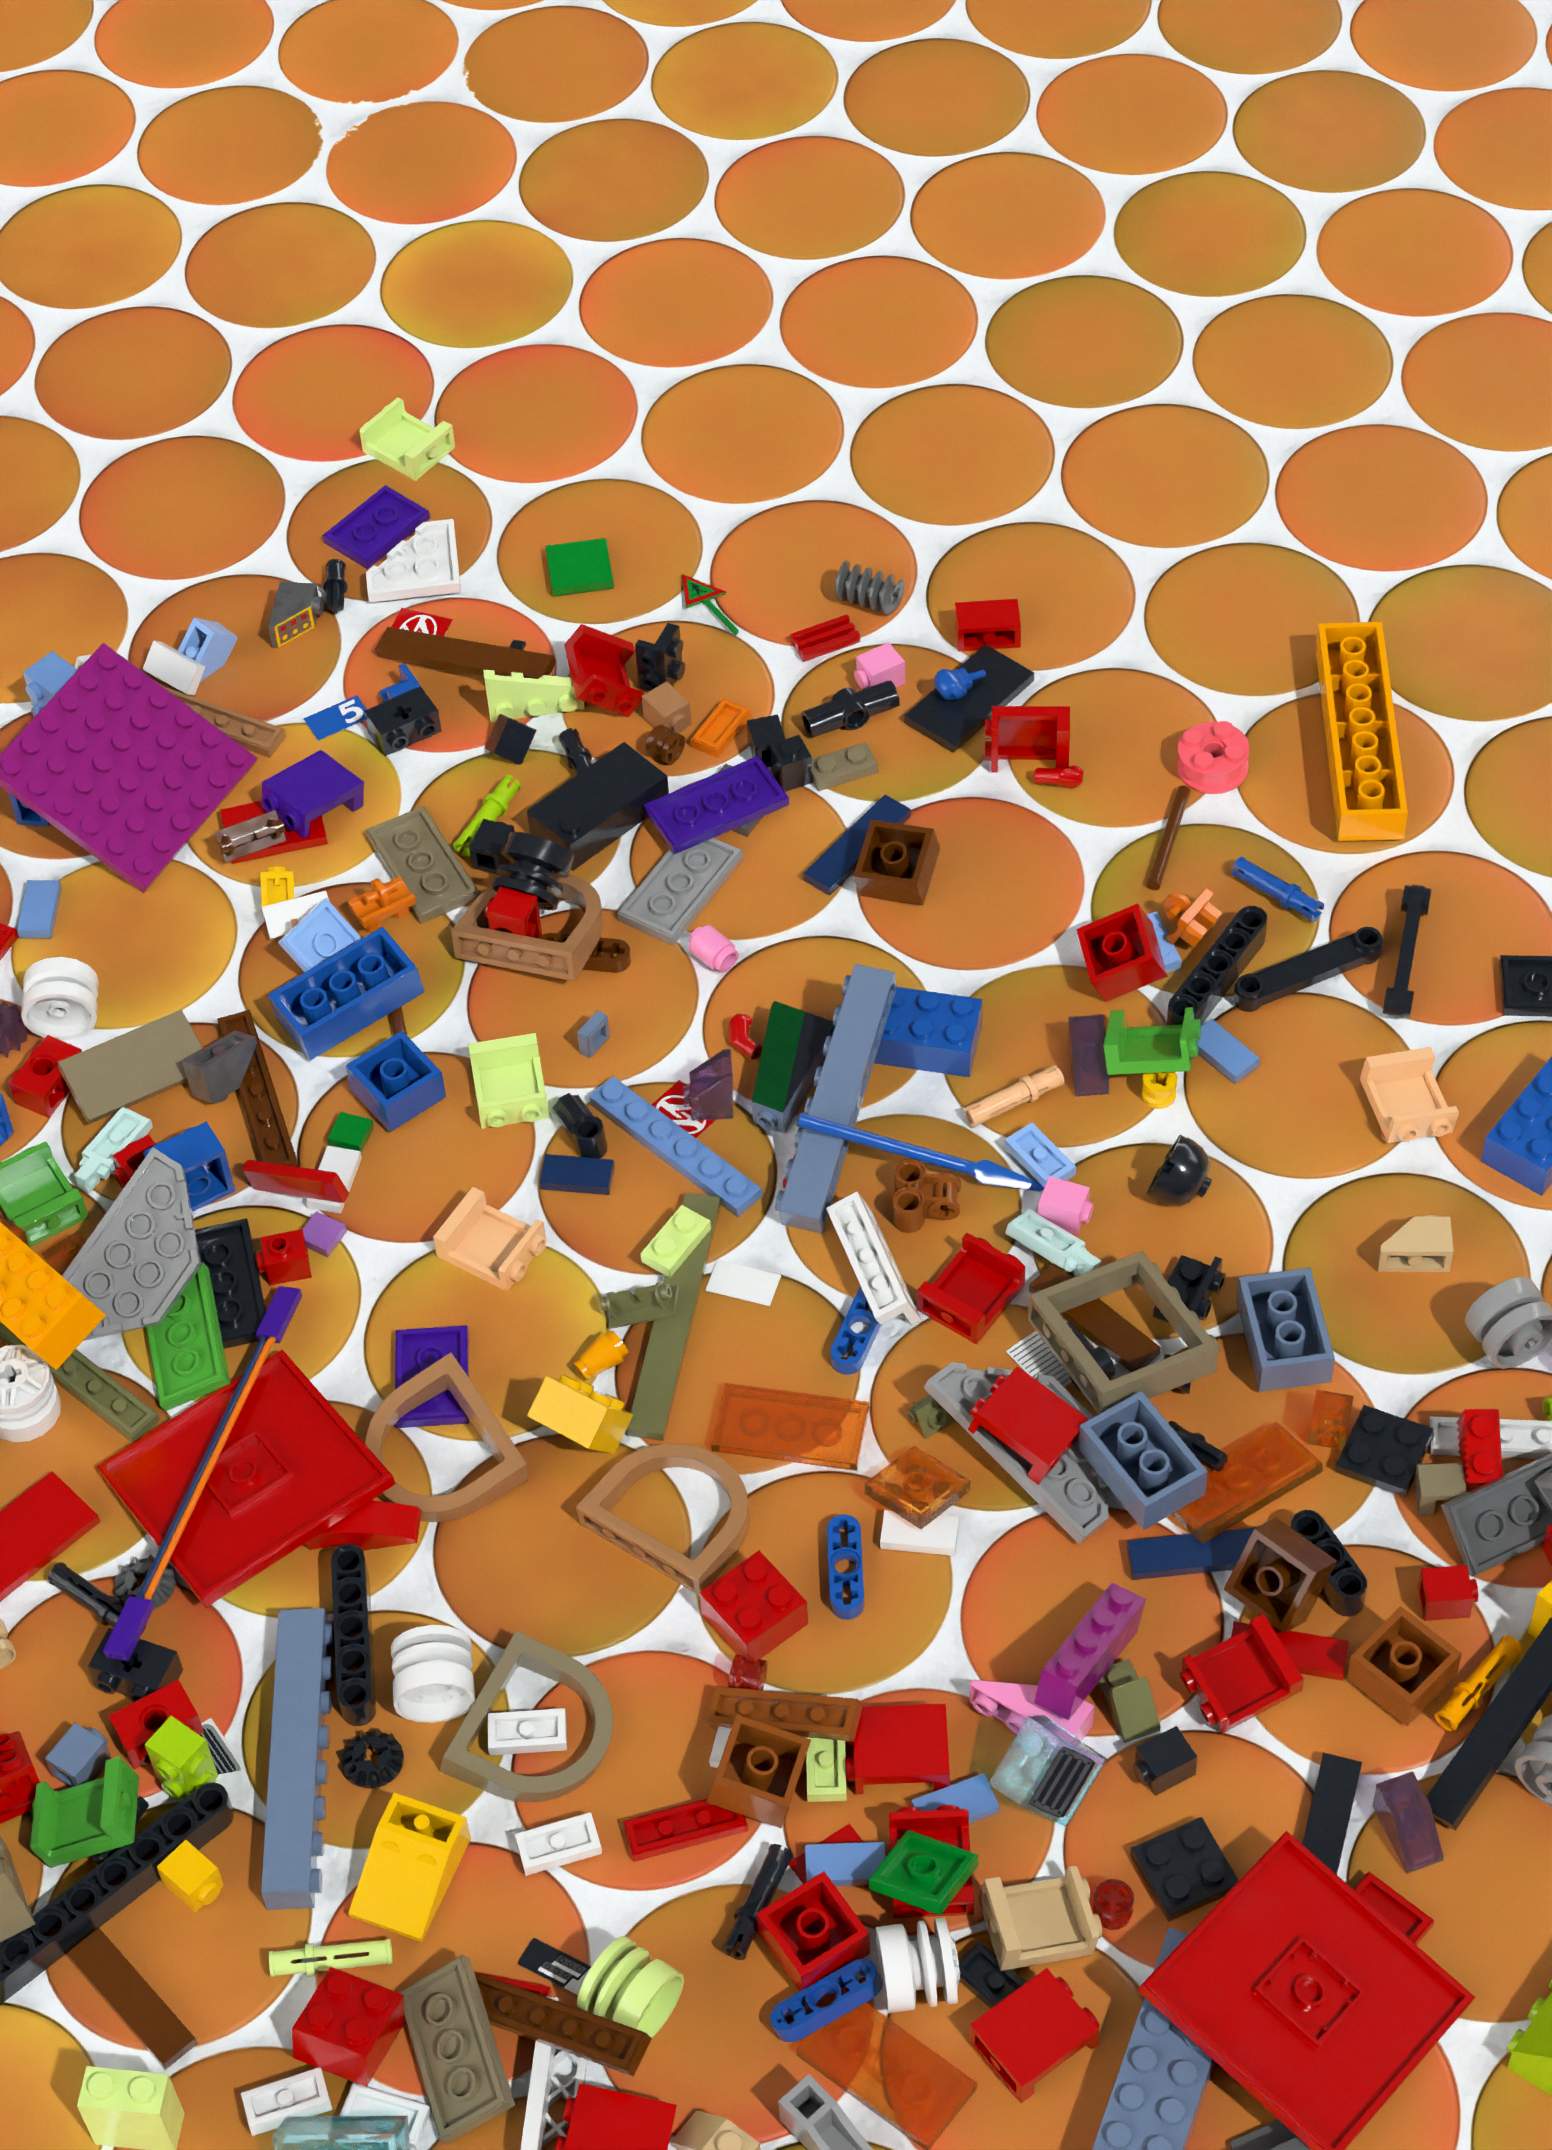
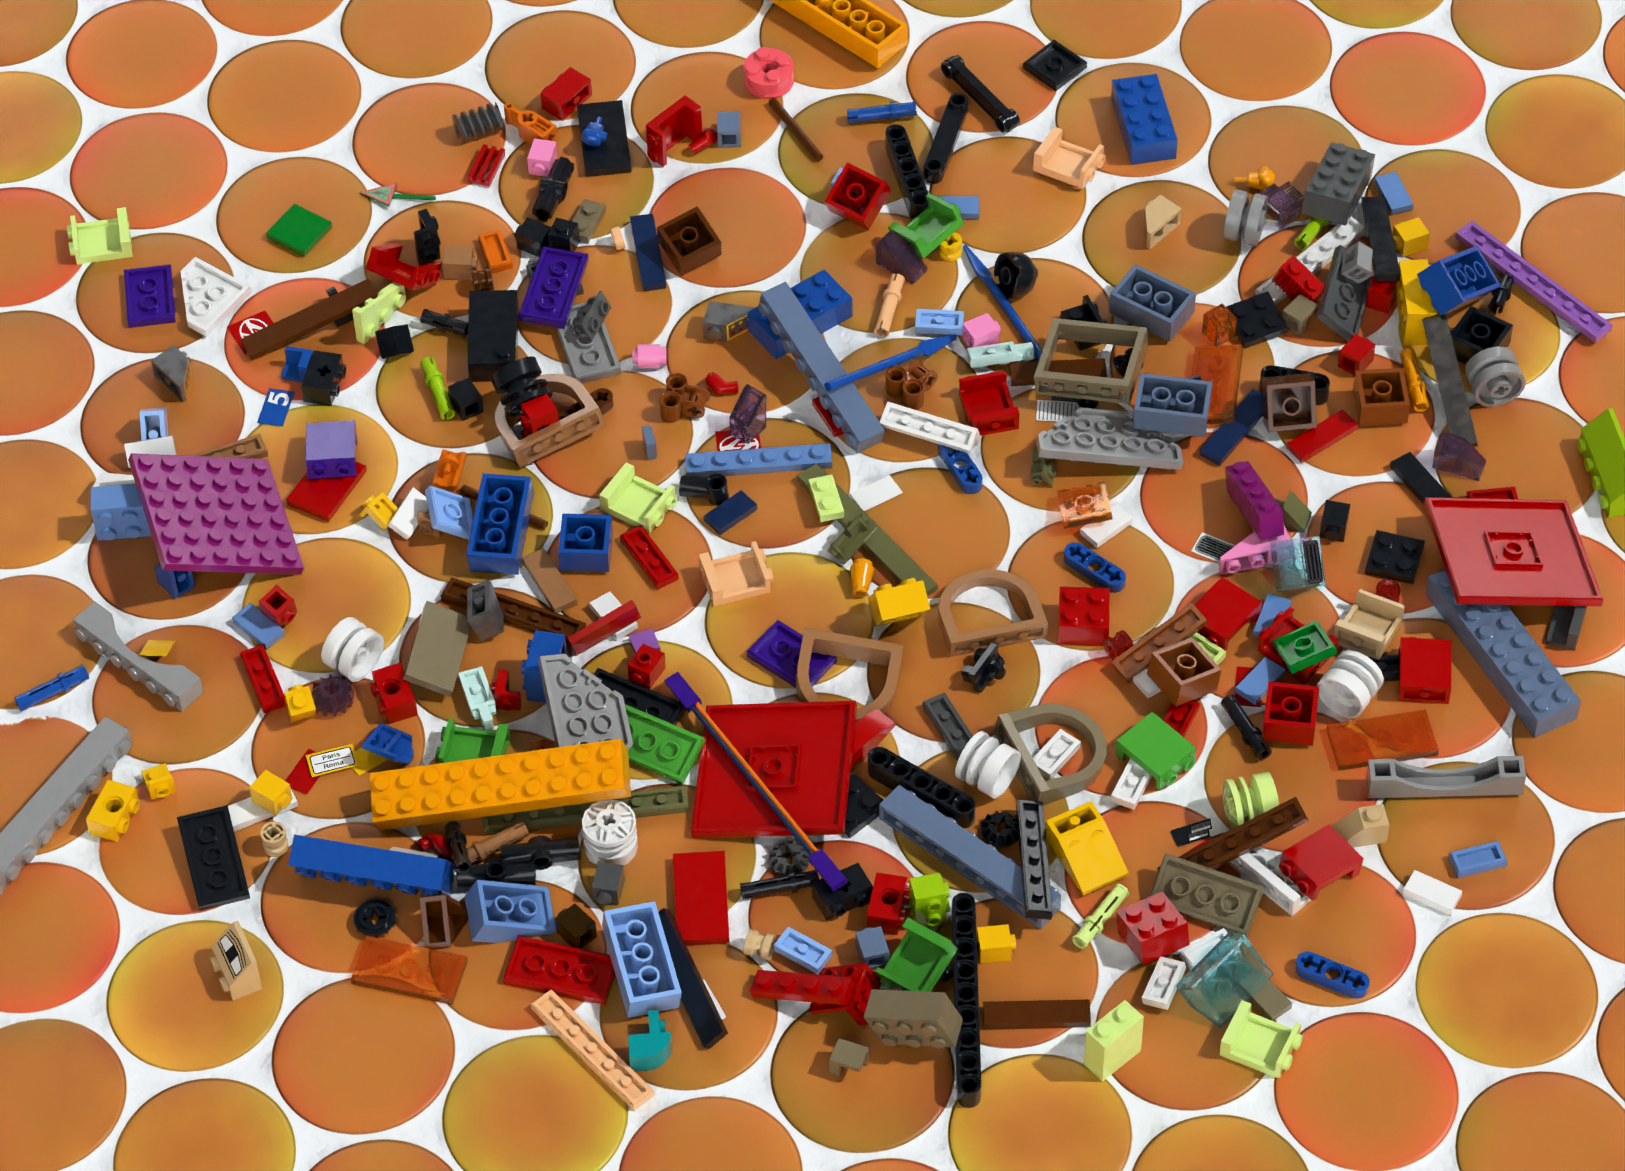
camera: 50 degrees left, 0 degrees up
reddish brown hinge [214,810,287,863] -> none
black axle [323,559,348,614] -> none
green tile [328,1112,374,1153] -> none
dark tan tile [365,806,479,924] -> none
clear orange tile [711,1383,869,1471] -> none
slope [752,1001,835,1134] -> none
blue beam [770,1959,883,2042] -> none
red panel [968,1366,1089,1485] -> none
orange hips [1163,888,1222,948] -> none
red panel [1179,1613,1304,1734] -> none
none -> red brick [259,584,297,627]
none -> orange piece [504,102,558,145]
none -> medium nougat tile [522,548,577,613]
none -> dark grey hinge [573,291,611,341]
none -> light nougat tile [610,226,626,251]
none -> red tile [620,525,679,590]
none -> dark orange piece [660,373,711,423]
none -> flat silver slope [703,301,755,341]
none -> sand blue brick [717,111,741,148]
none -> light blue plate [774,927,832,974]
none -> black plate [844,773,883,838]
none -> dark grey tile [922,693,973,762]
none -> black hips [961,643,1006,693]
none -> blue piece [963,245,1043,361]
none -> black tile [1016,800,1053,920]
none -> bright green panel [1115,712,1196,790]
none -> sticker [1191,532,1236,563]

